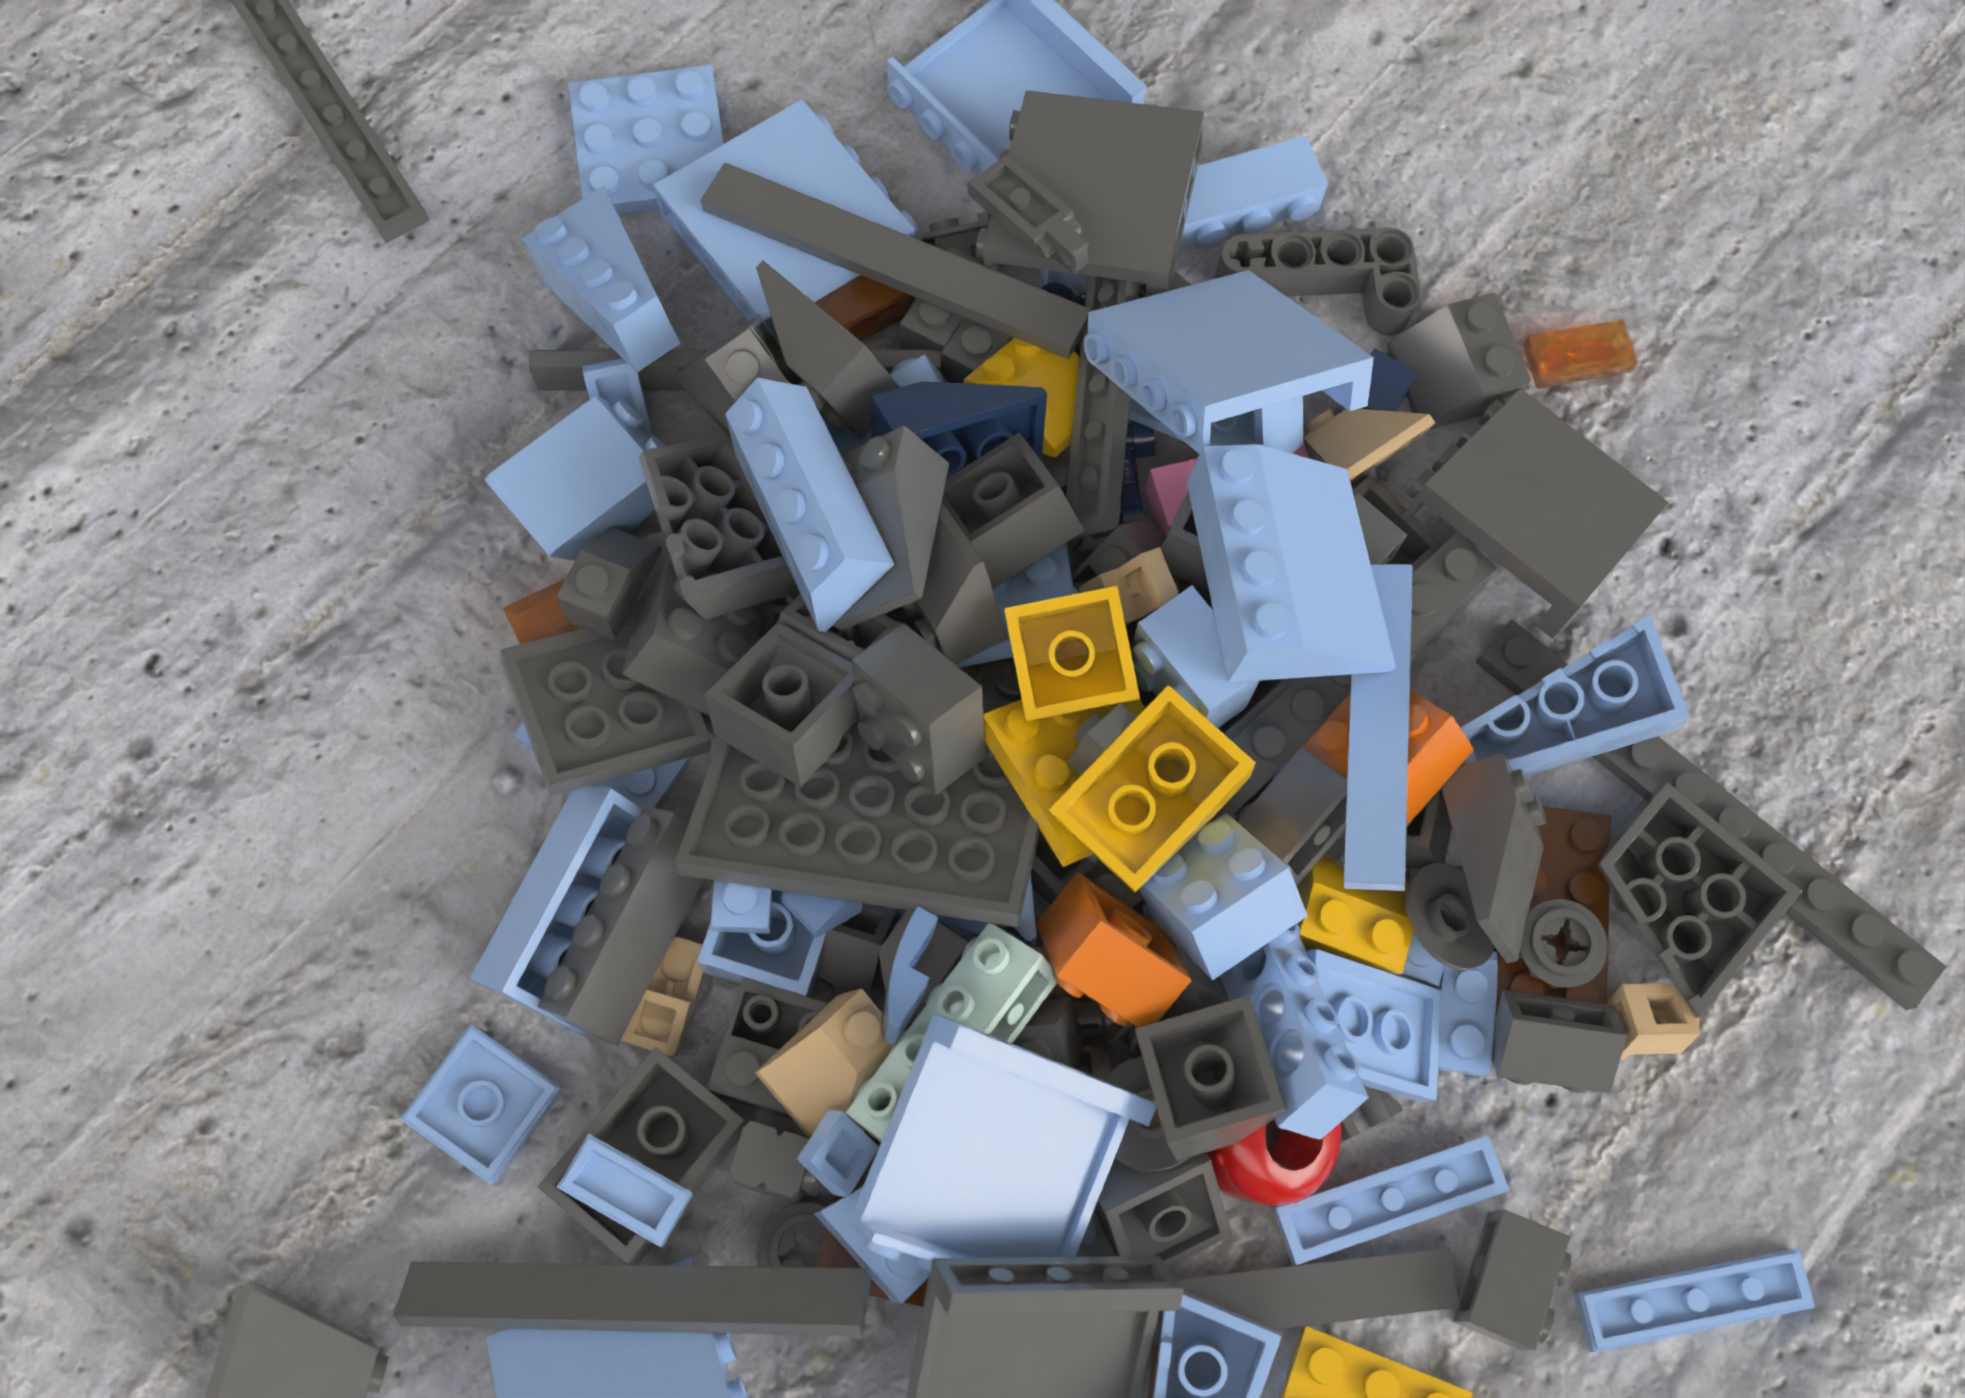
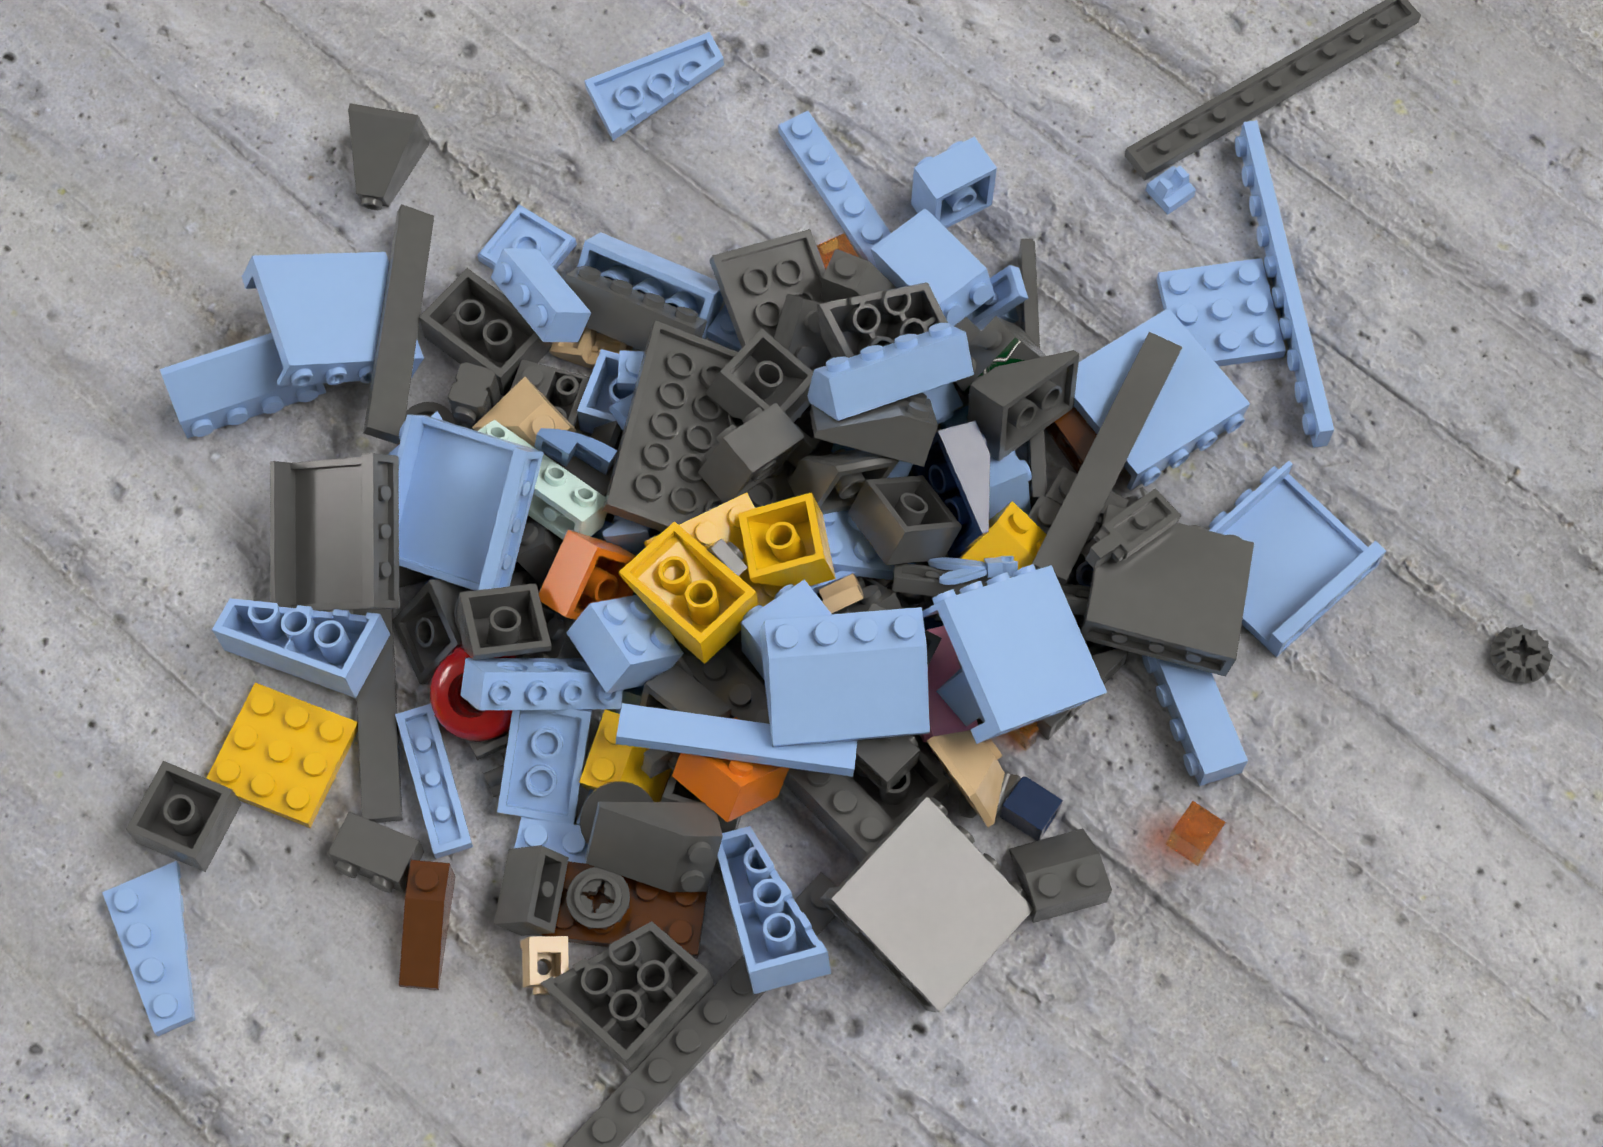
camera: 95 degrees right, 5 degrees down
light blue wedge [521,185,680,372] -> none
light blue tile [557,1133,693,1248] -> none
light blue plate [797,1109,879,1197] -> none
dark grey beam [1215,227,1421,336] -> none
clear orange plate [1523,319,1638,389] -> none
light blue tile [1573,1249,1815,1353] -> none
none -> reddish brown slope [399,860,456,990]
none -> light blue brick [491,248,591,342]
none -> light blue wing [584,32,724,141]
none -> light blue plate [778,111,891,268]
none -> light blue brick [911,136,997,228]
none -> light blue piece [928,556,1018,585]
none -> light blue tile [1145,166,1196,215]
none -> clear orange brick [1166,801,1226,866]
none -> light blue plate [1235,120,1334,448]

